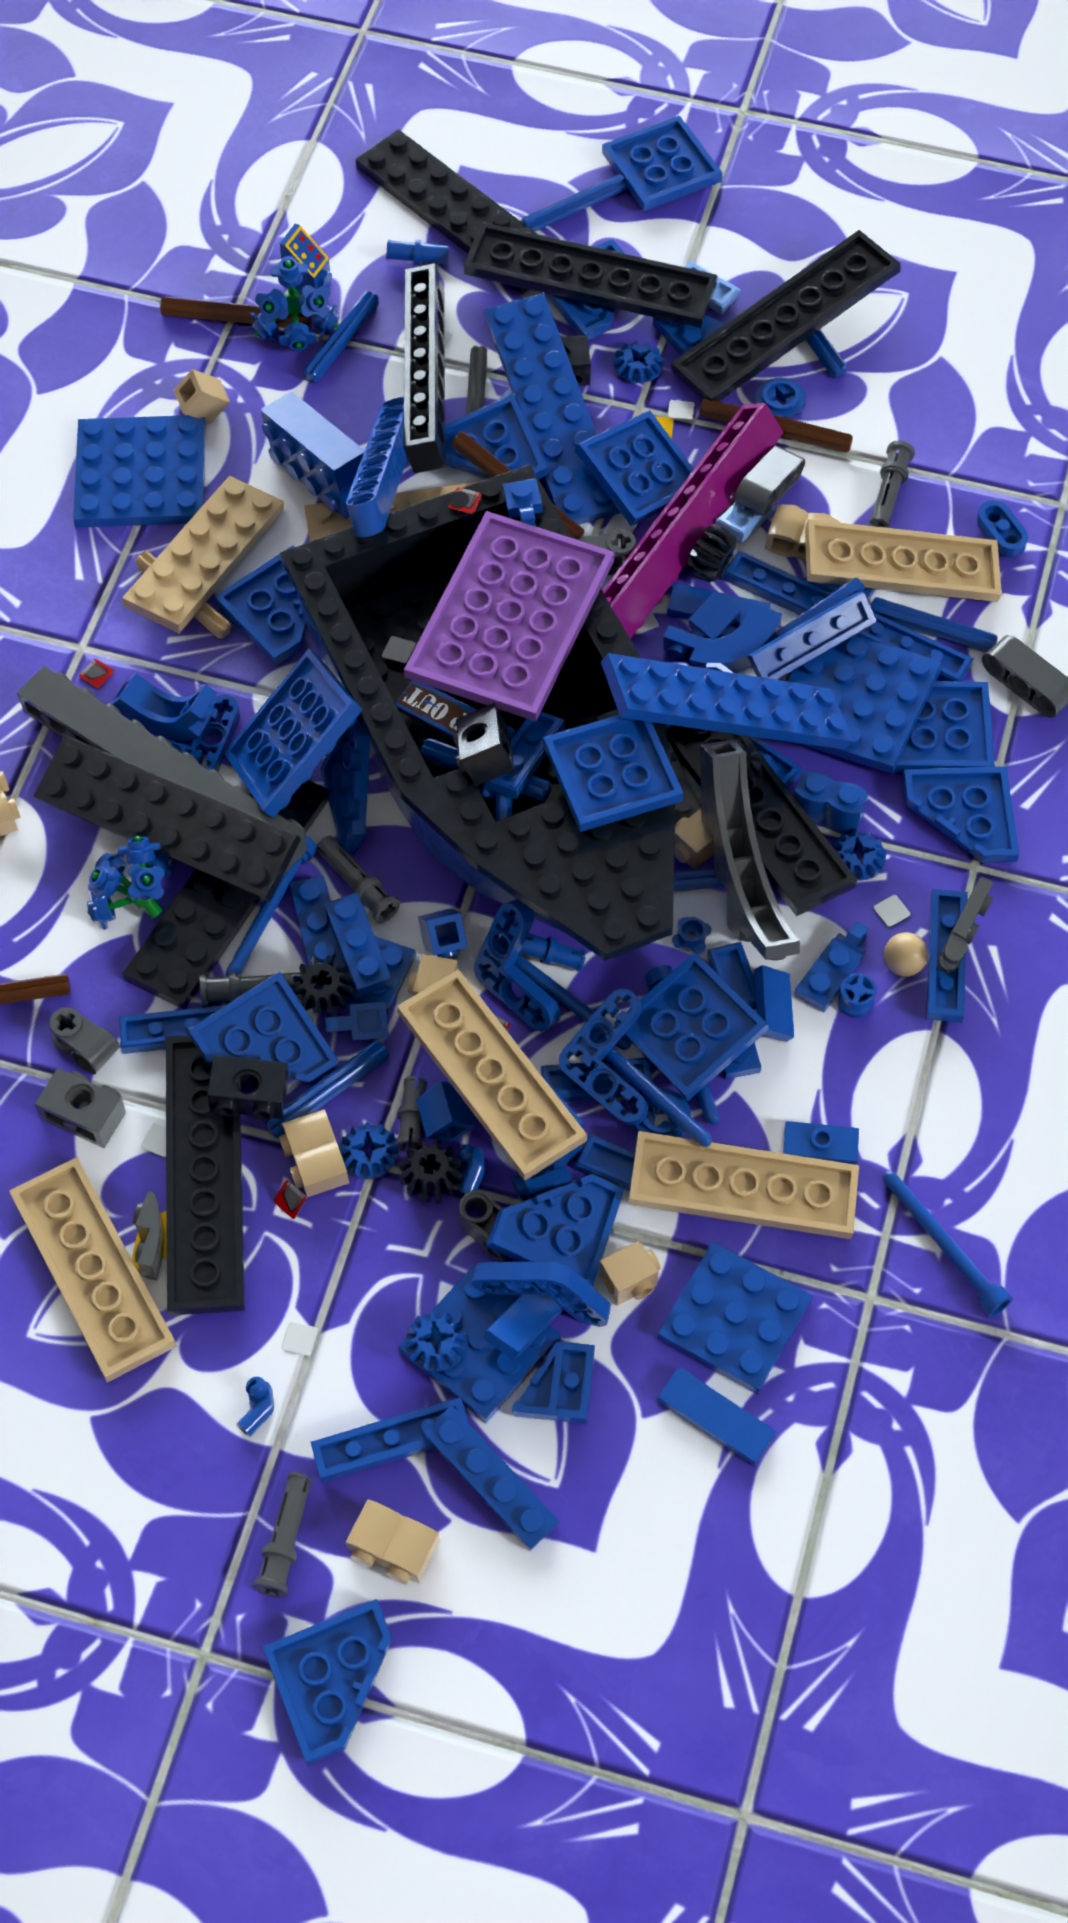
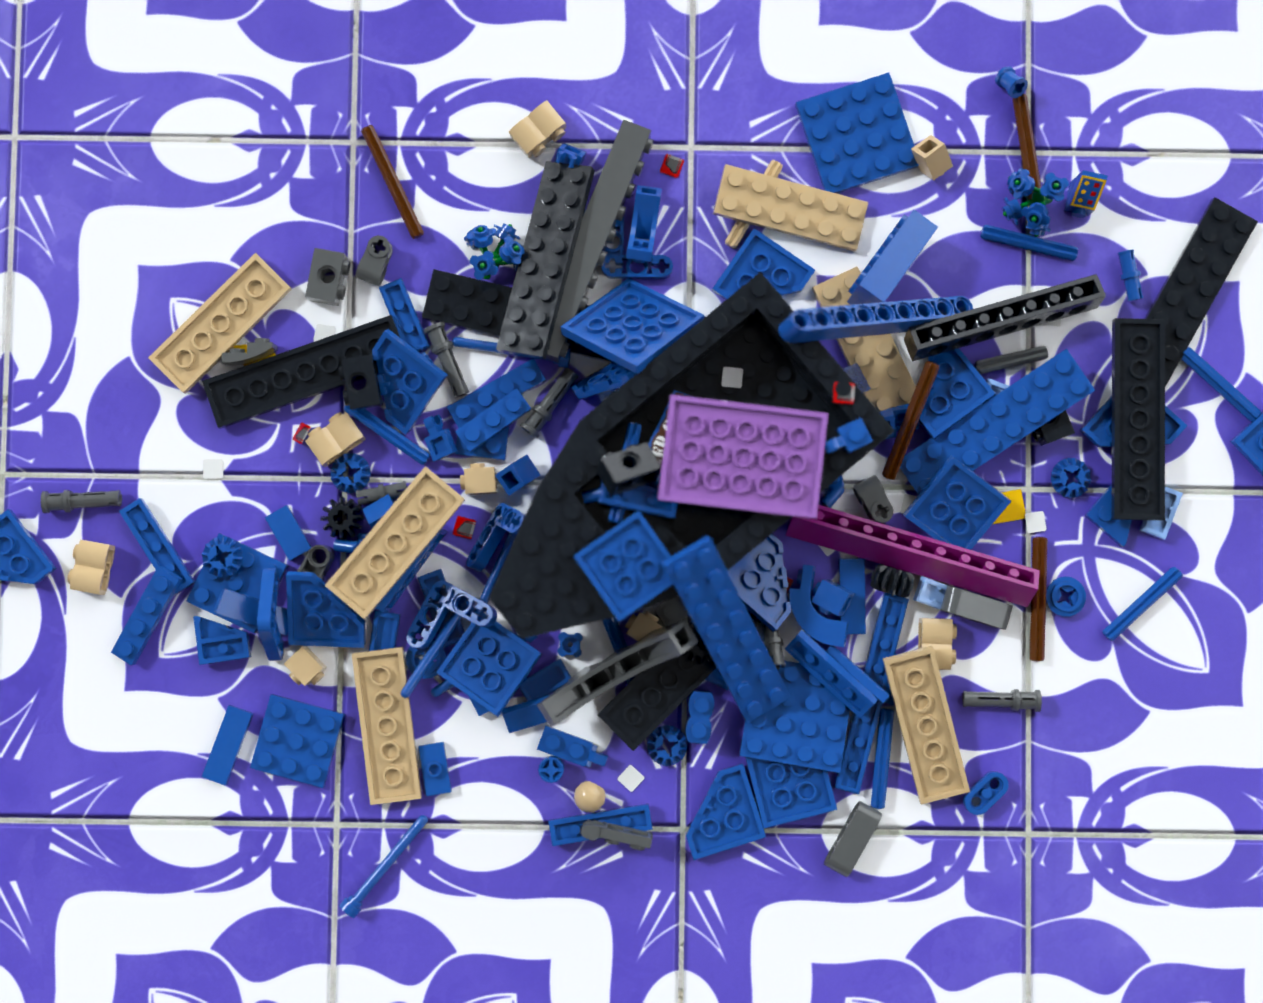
camera: 70 degrees right, 25 degrees up
blue arm [236,1376,274,1437] -> none
black gear [292,955,354,1018] -> none
black plate [671,229,901,402] -> none
none -> blue tile [265,505,311,561]
none -> blue plate [556,143,587,168]
none -> blue bush [995,66,1028,98]

